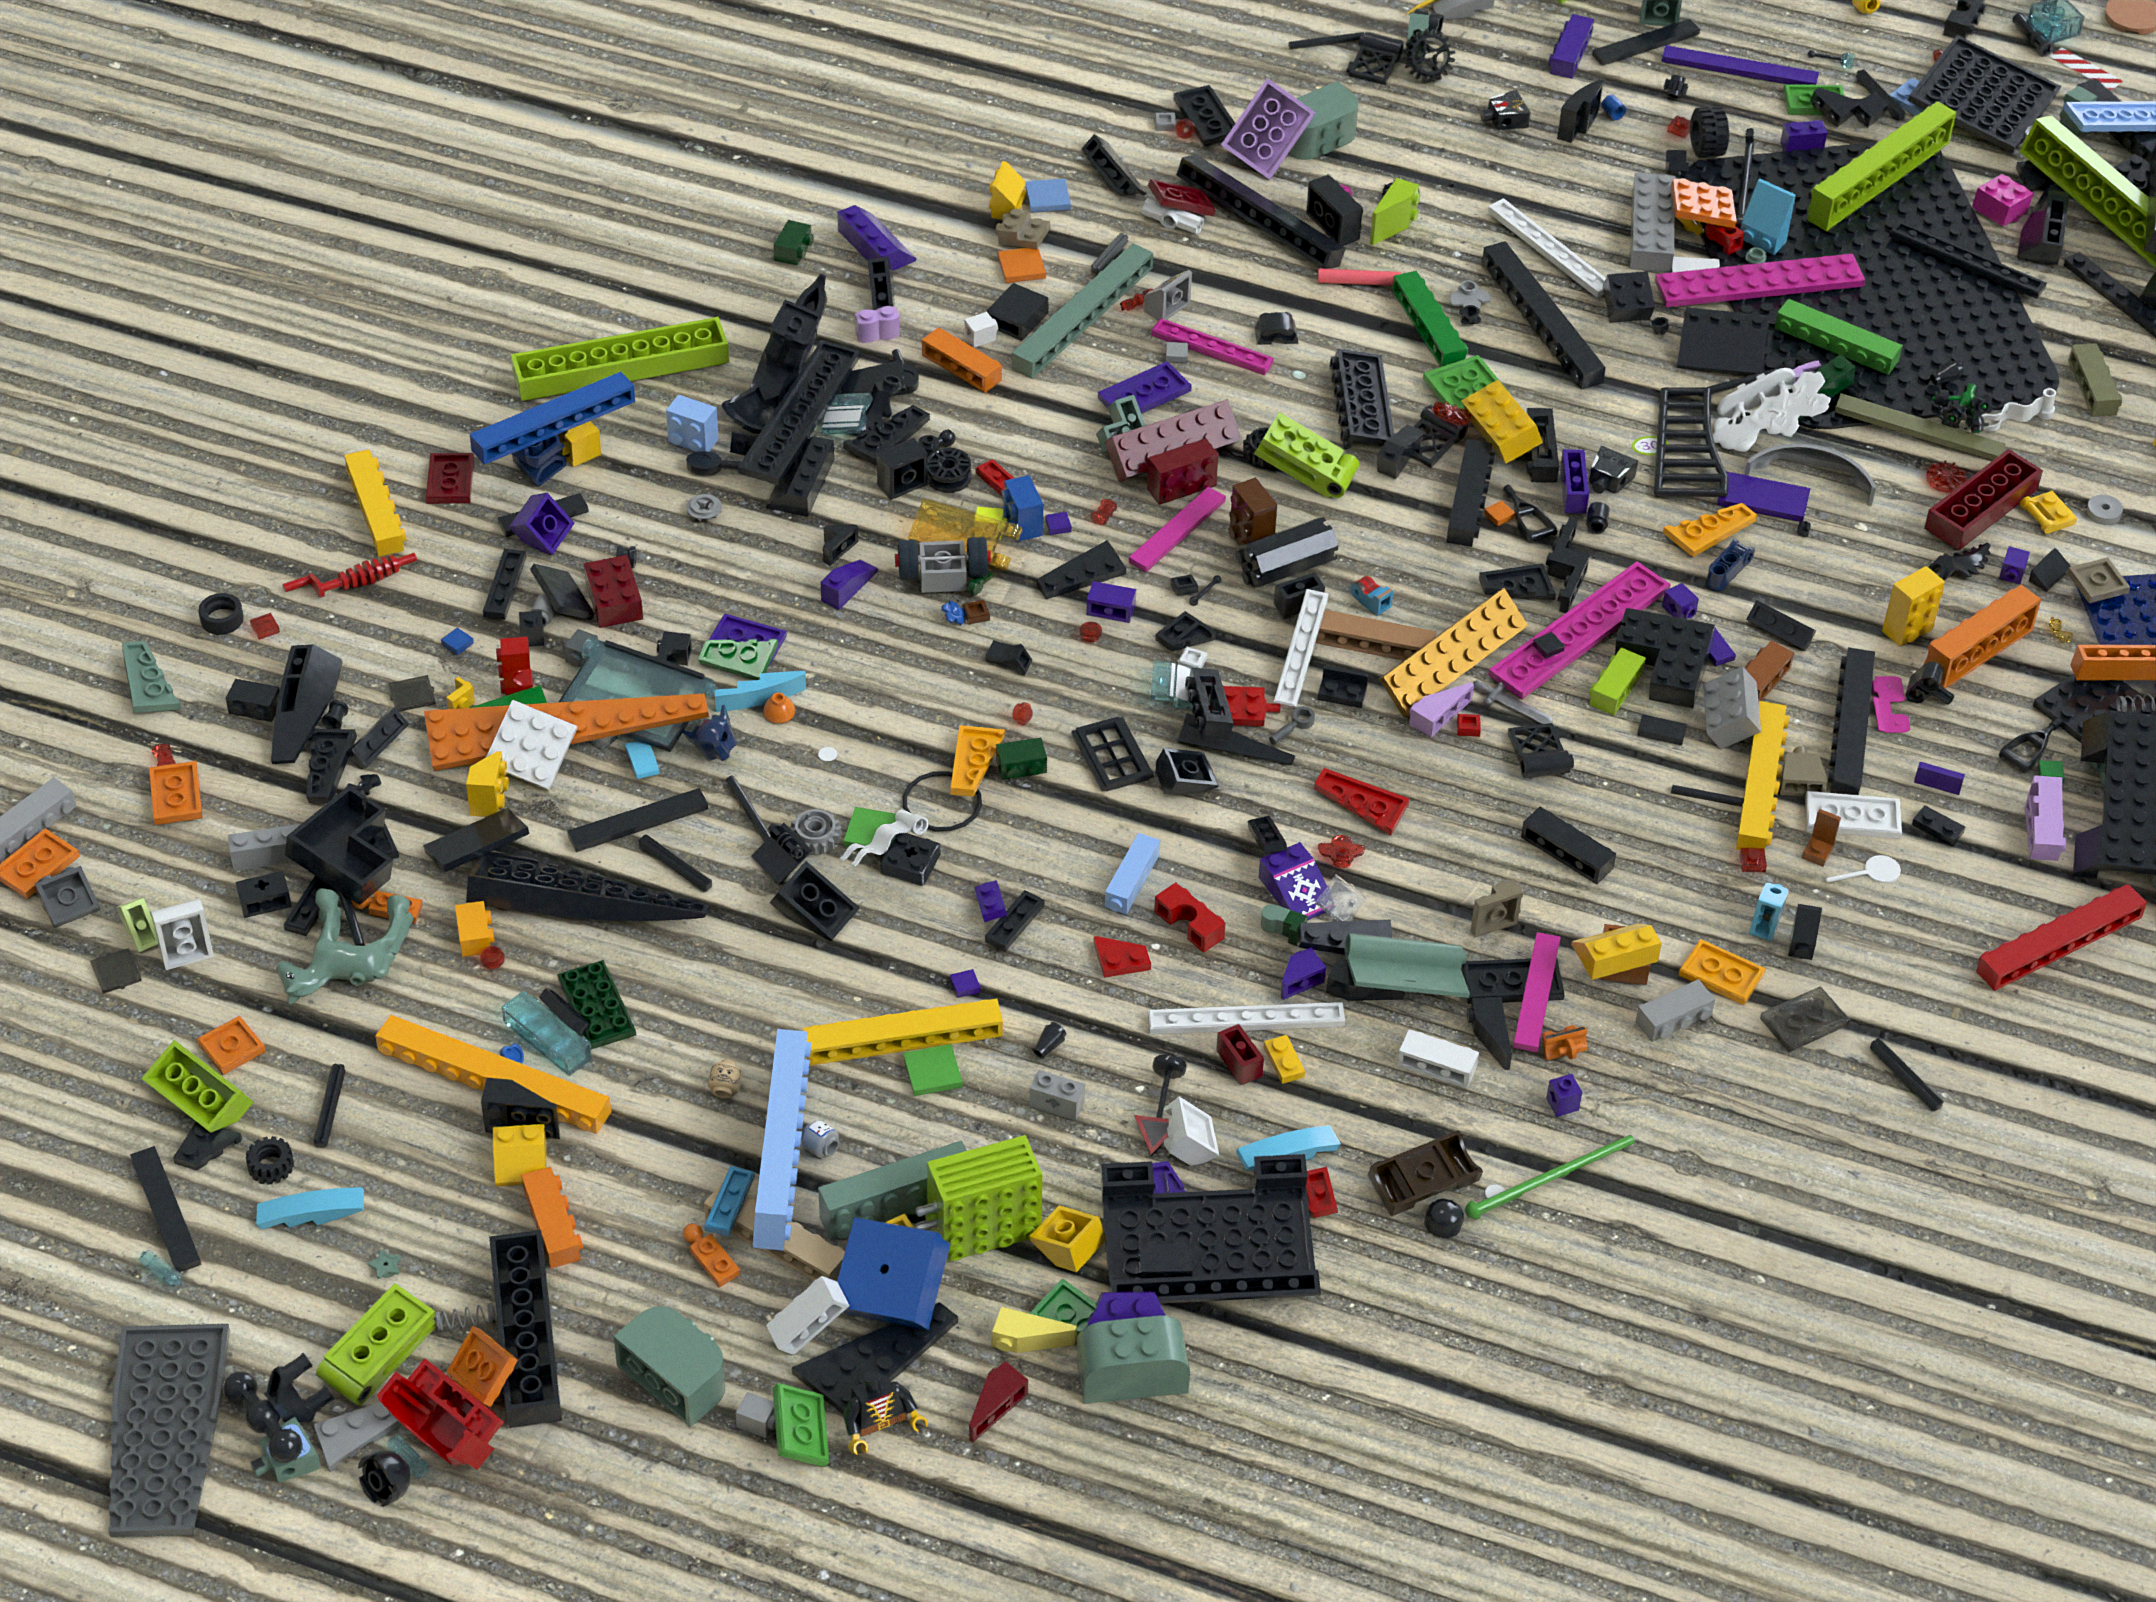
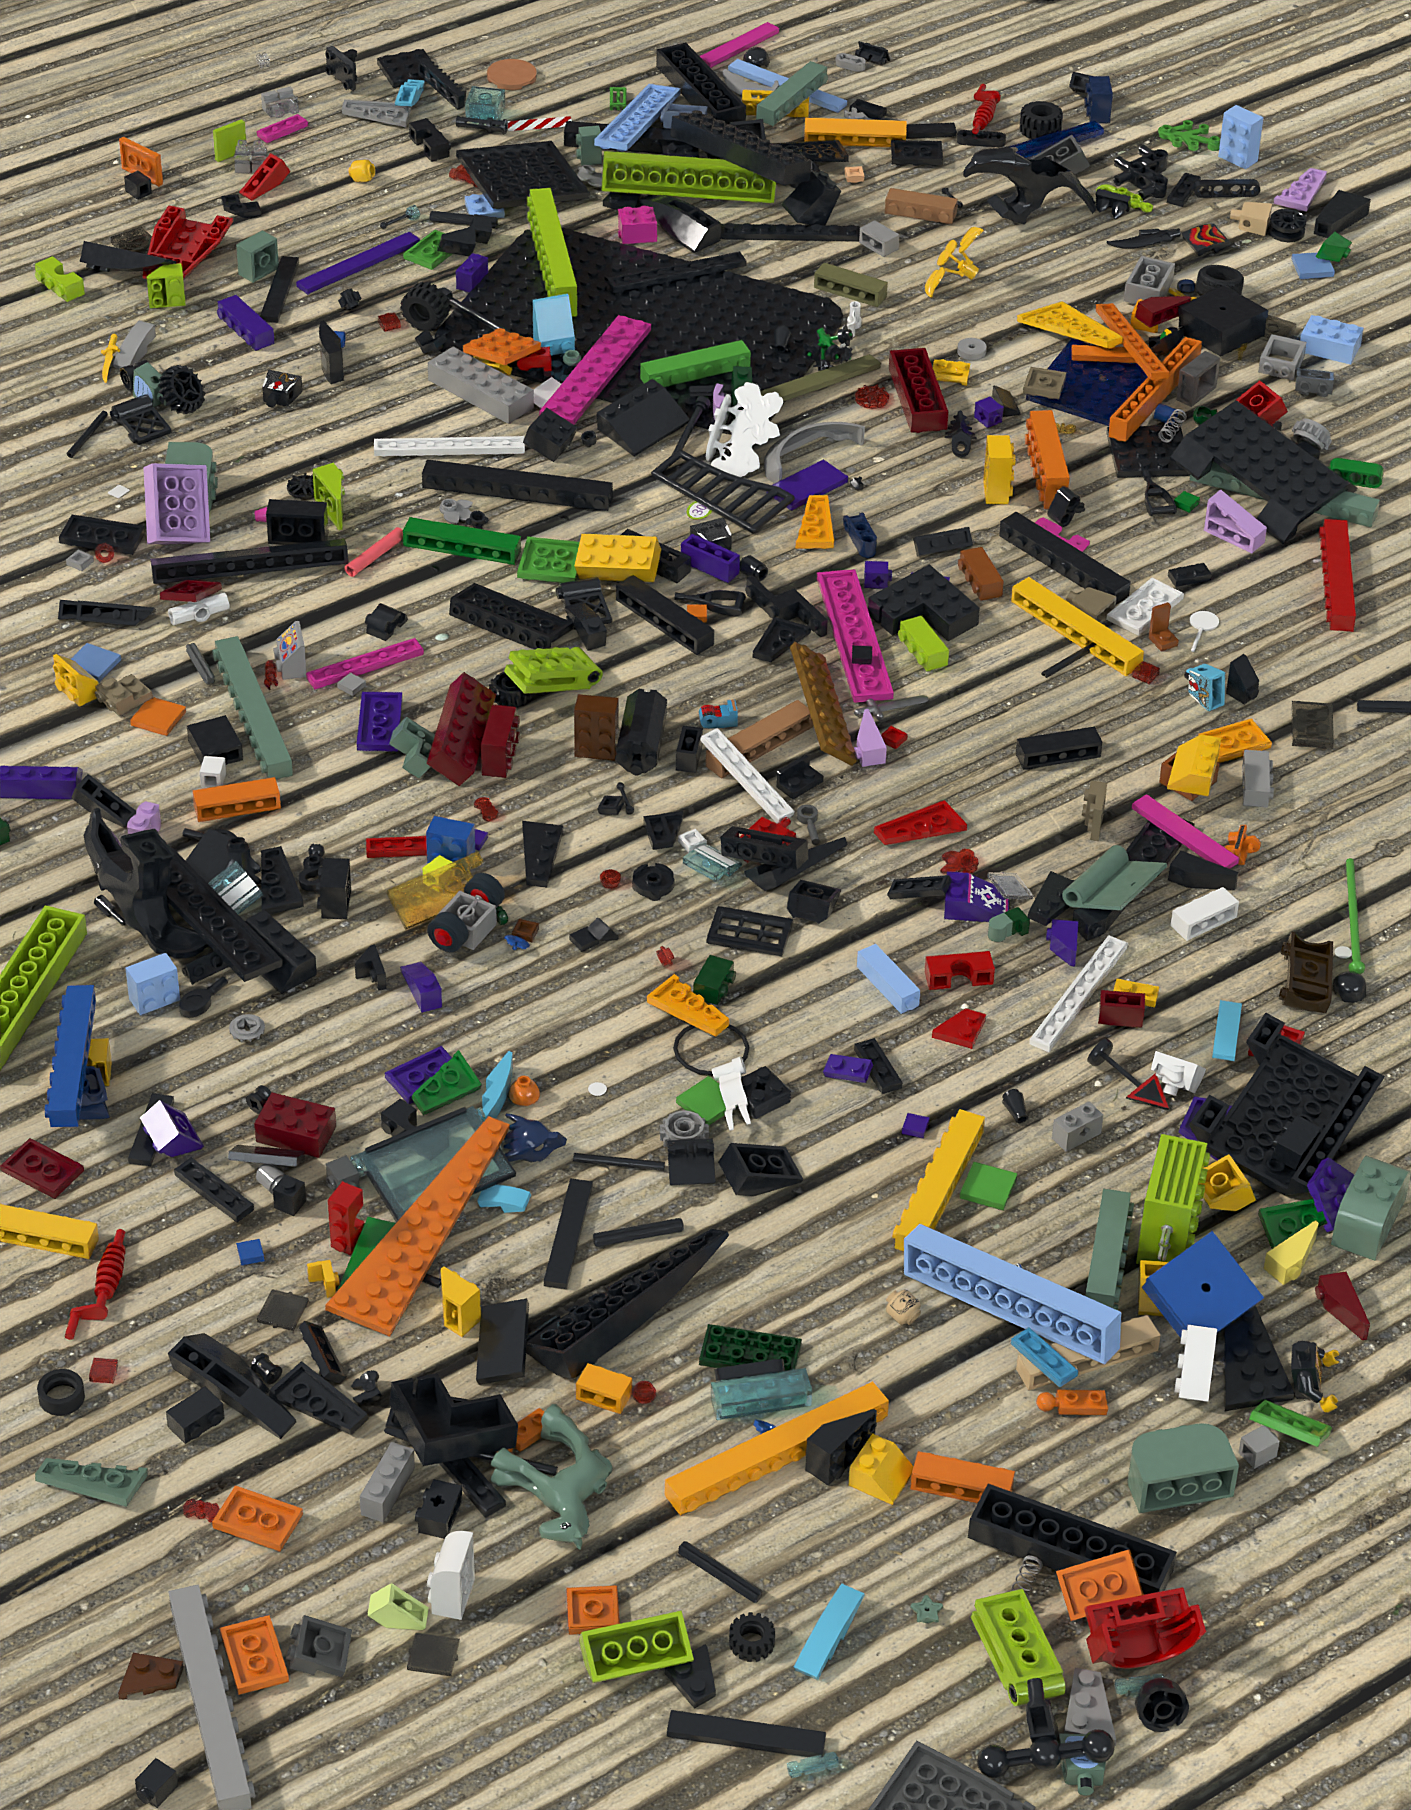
camera: 55 degrees left, 5 degrees down
white plate [486,700,577,791] -> none
black wheel [928,448,972,493] -> none
dark purple brick [1086,581,1137,623] -> none
dark pink tile [1129,486,1226,572] -> none
clear red wheel [1432,401,1471,425] -> none
black piece [1508,723,1574,778] -> none
dark purple brick [1546,1074,1583,1117] -> none
black tile [1637,714,1687,745] -> none
light grey brick [1703,666,1761,749] -> none
dark purple tile [1914,762,1965,795] -> none
none -> black plate [632,863,675,901]

